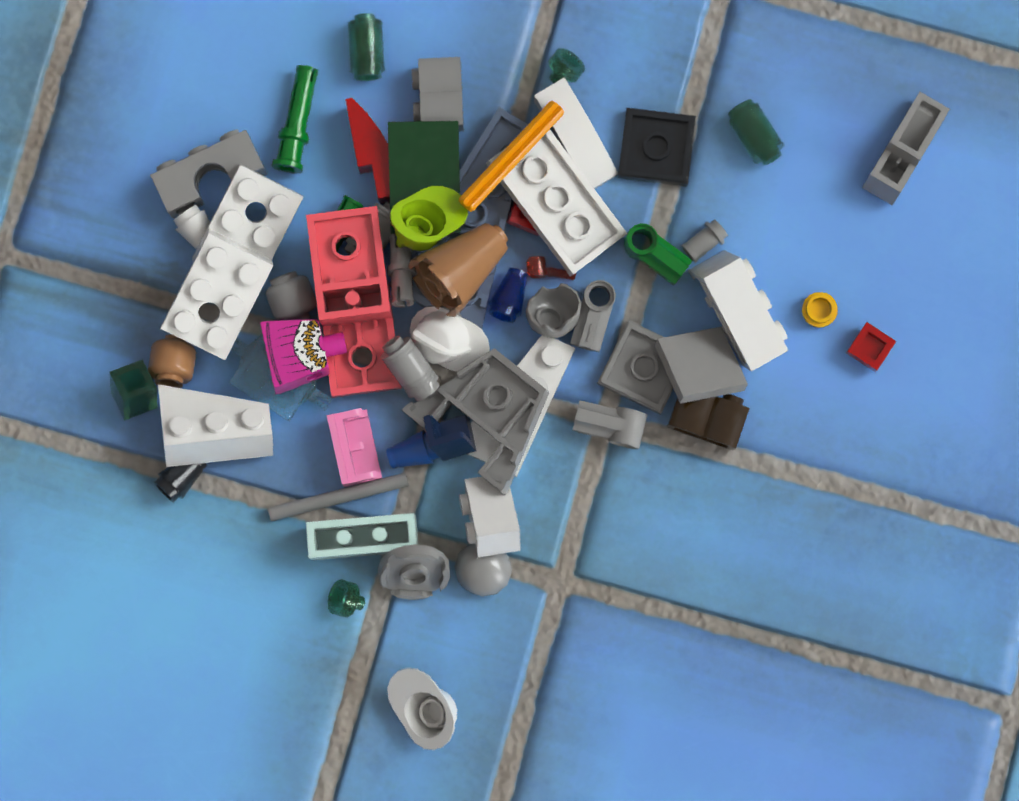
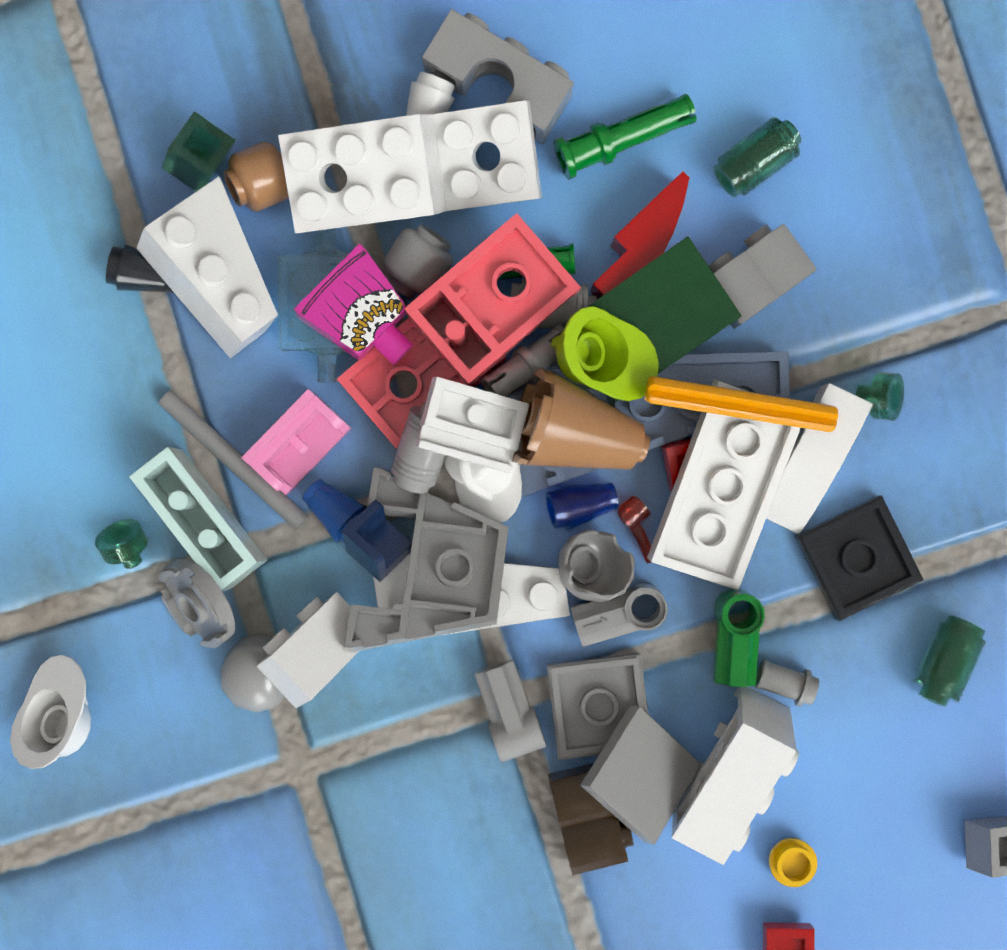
camera: 55 degrees right, 5 degrees up
none -> white plate [414,377,529,473]

